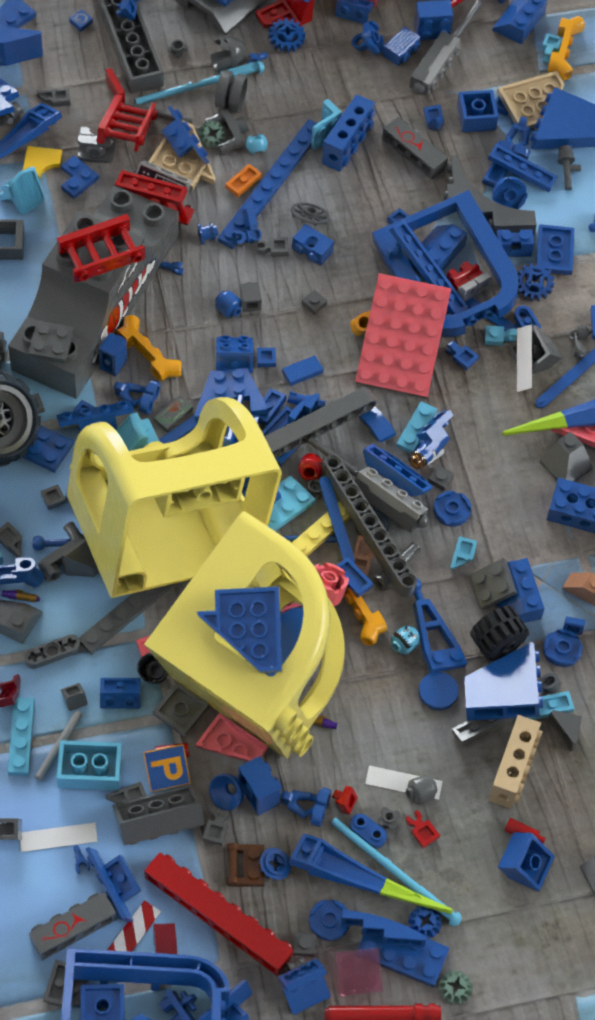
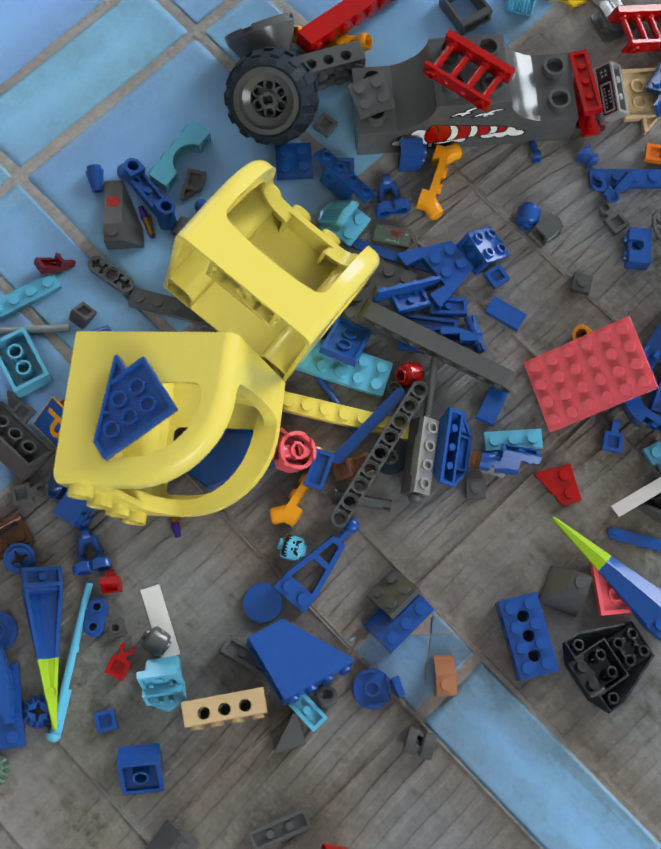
camera: 60 degrees right, 15 degrees up
blue plate [61,155,99,199] -> none
blue tile [433,491,471,527] -> none
medium azure slope [450,536,478,569] -> none
black wheel [470,606,529,661] -> none
red cylinder [504,817,546,844] -> none
none -> blue plate [93,708,119,734]
none -> medium azure piece [137,656,187,712]
none -> red wing [534,464,582,506]

